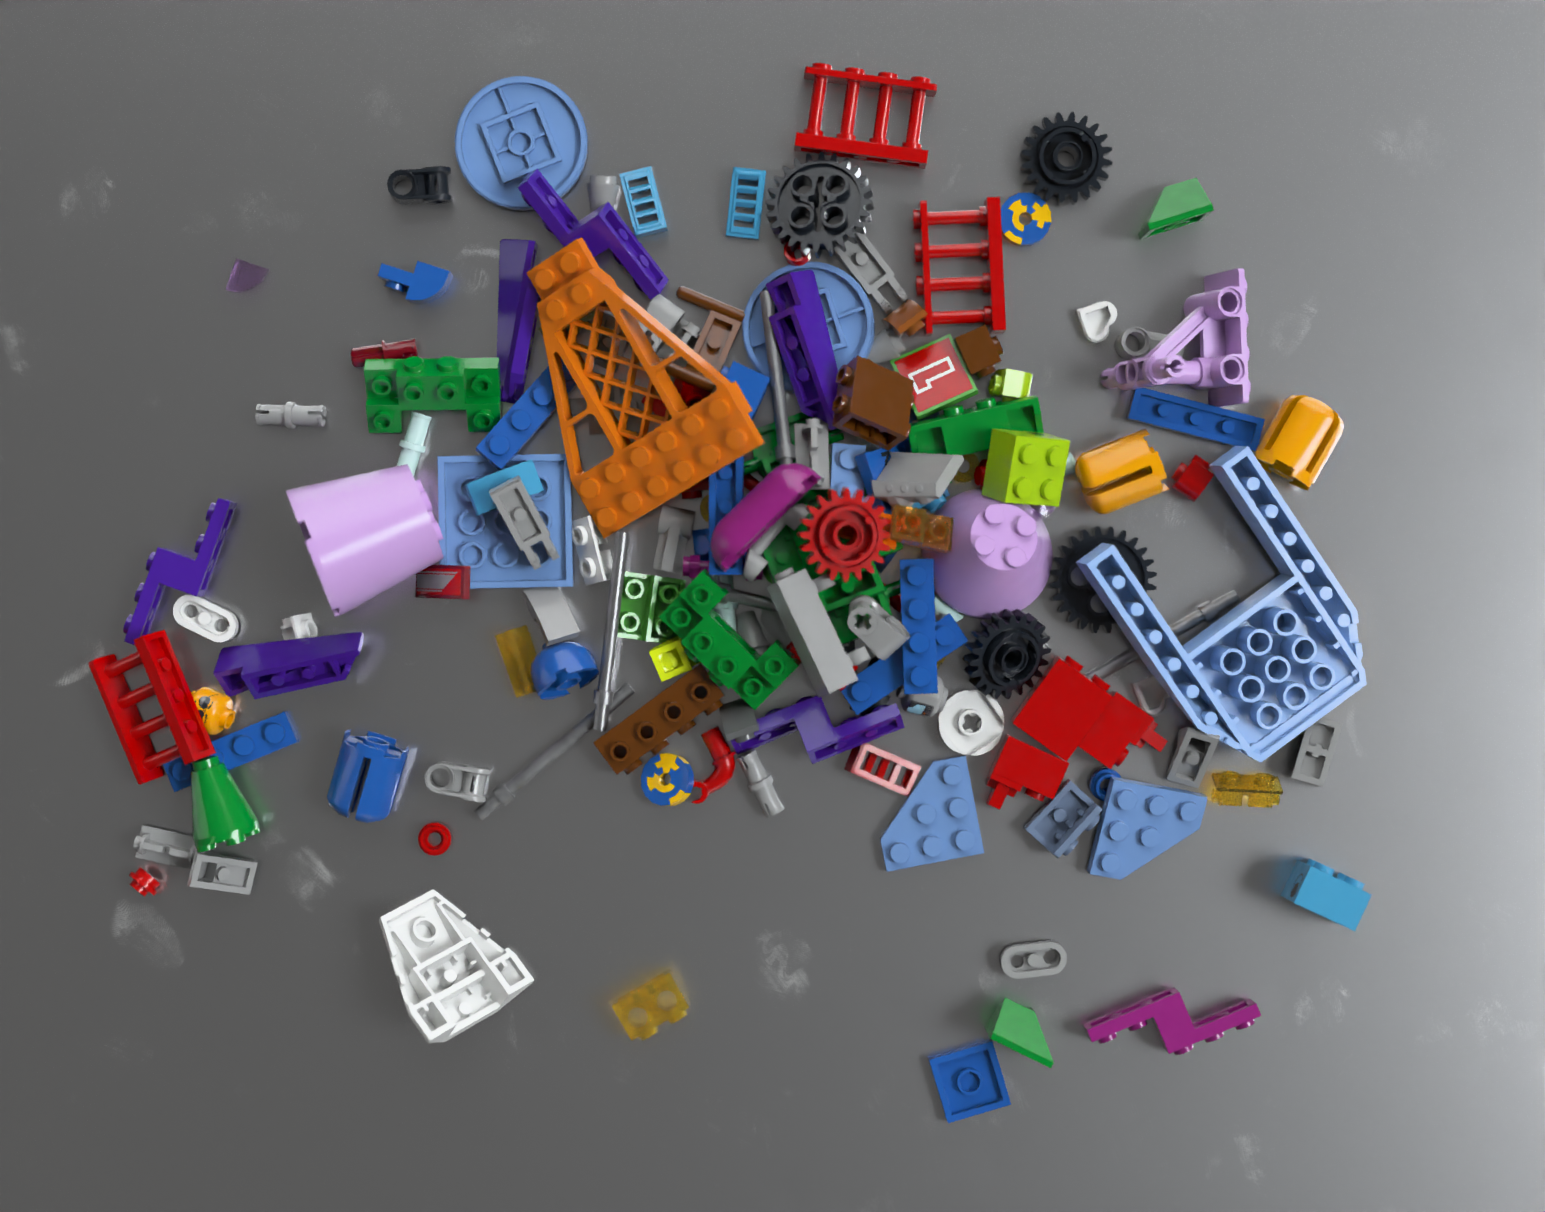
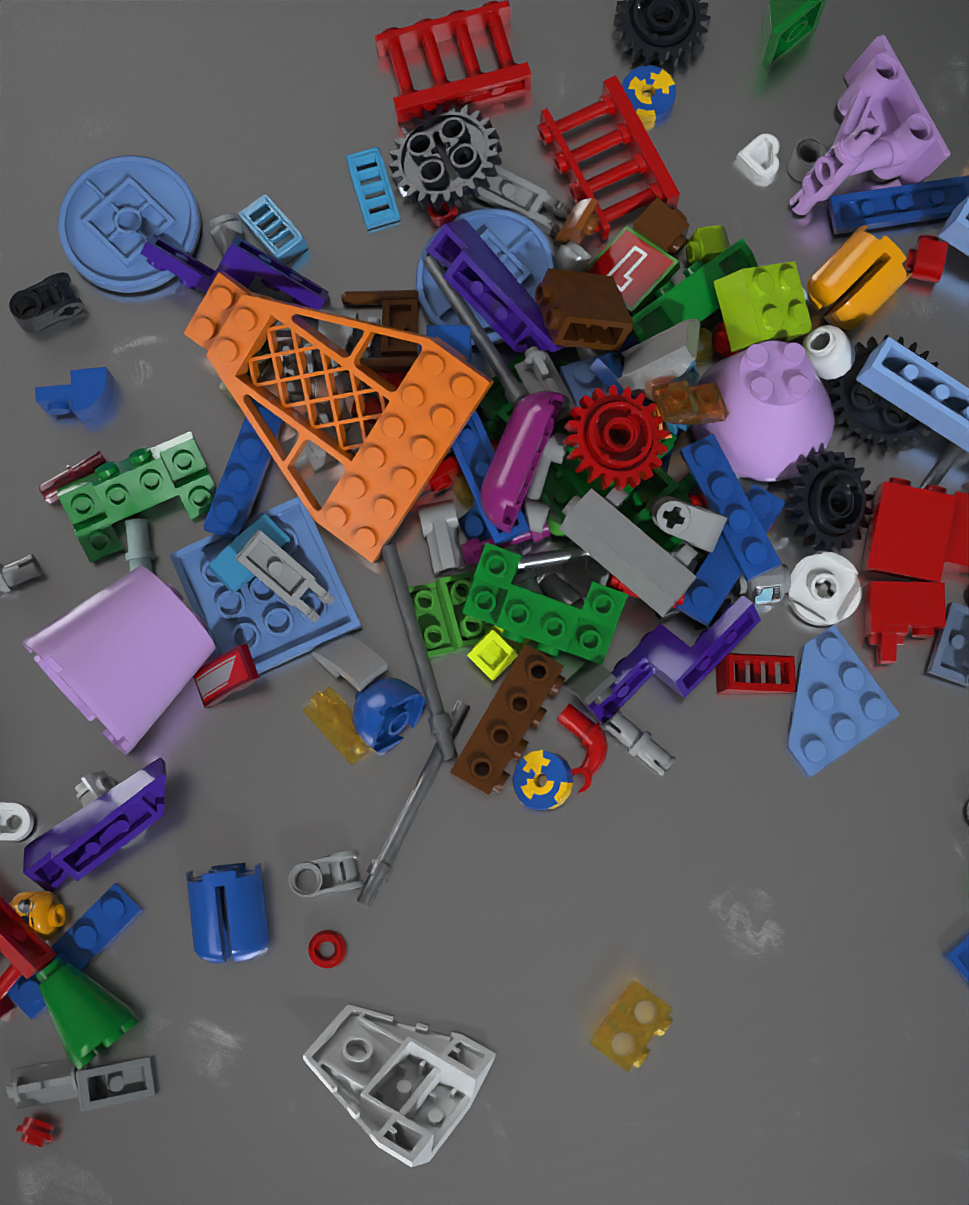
camera: 25 degrees left, 10 degrees down
dark purple wedge [497,239,541,404] -> none
white hinge [572,516,613,586] -> none
none -> white head [802,325,856,380]

